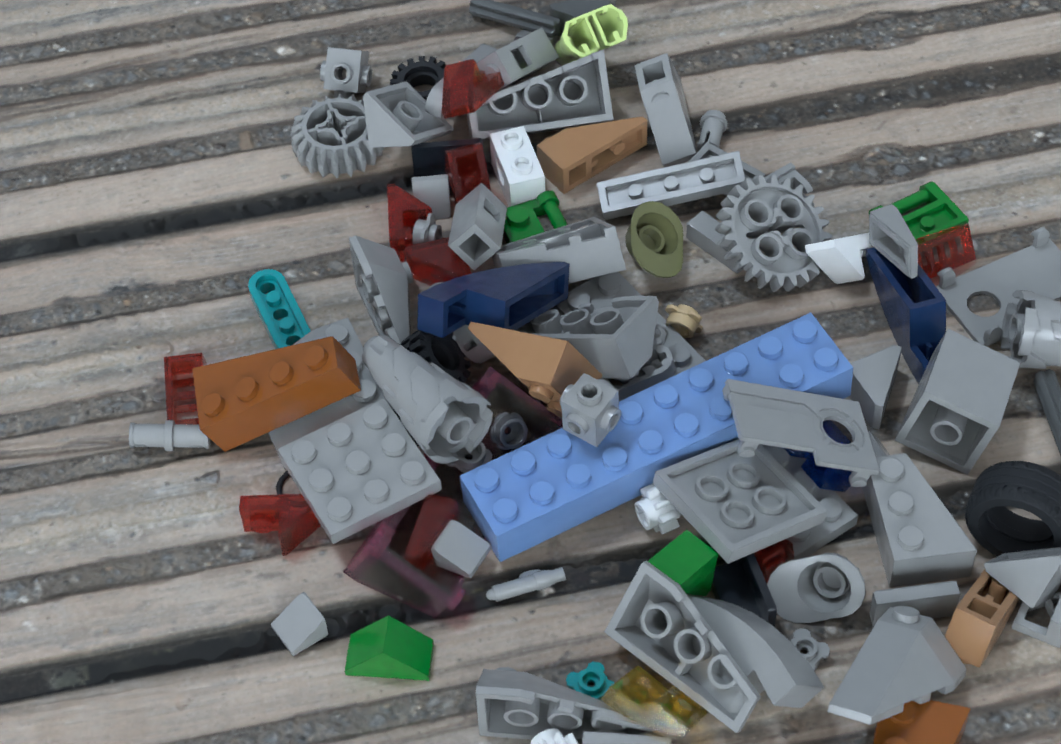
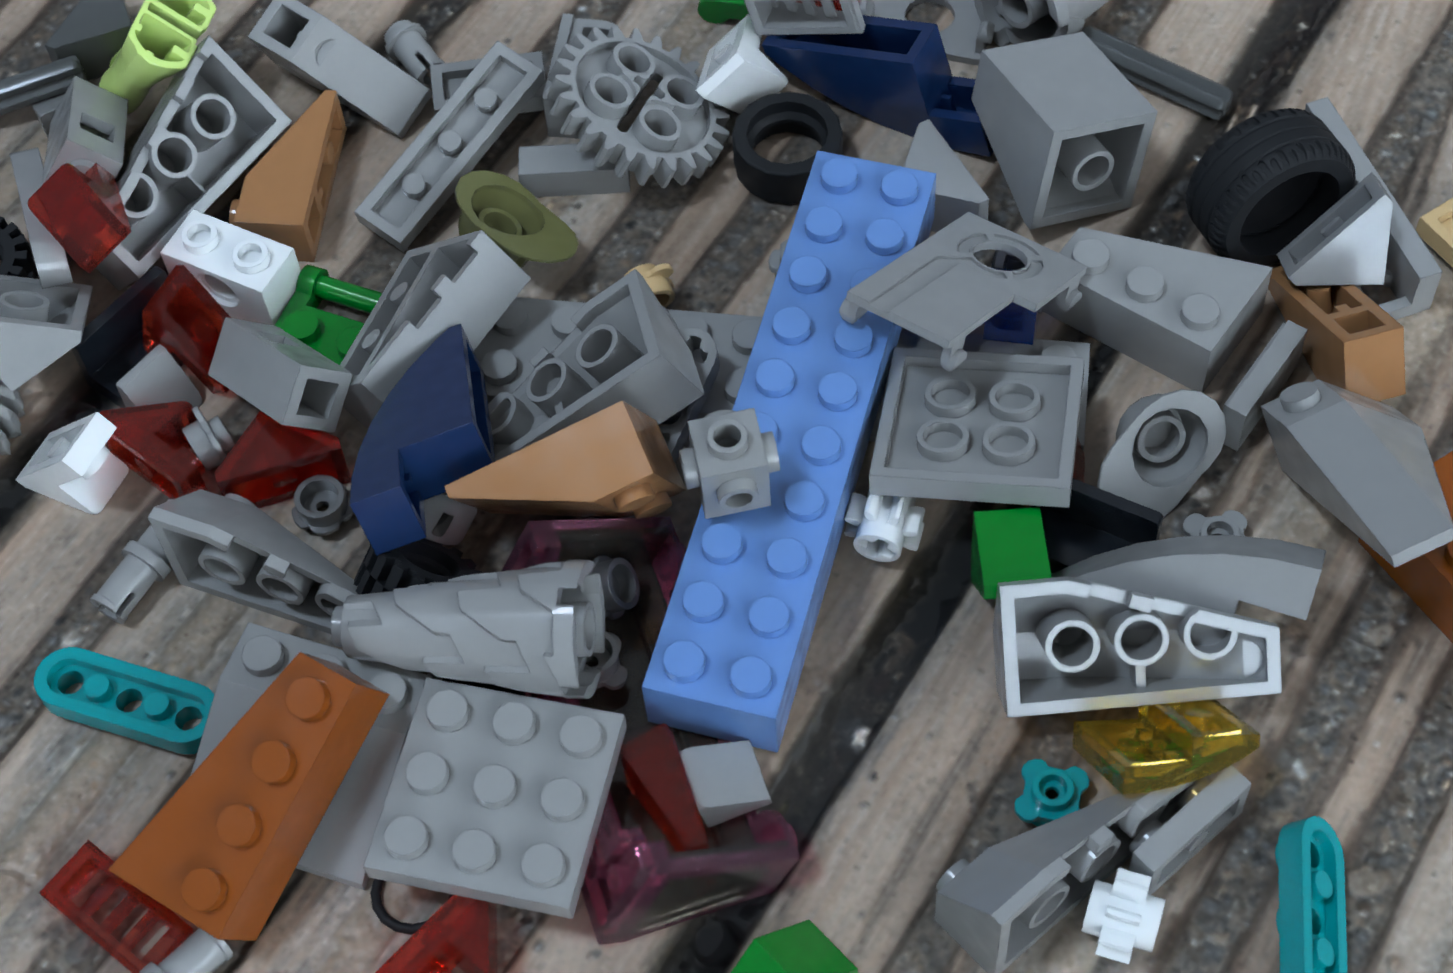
camera: 45 degrees left, 5 degrees up
light grey piece [486,567,566,602] -> none
none -> white slope [15,412,129,515]
none -> light grey pin [90,499,173,624]
none -> black tyre [732,92,843,204]

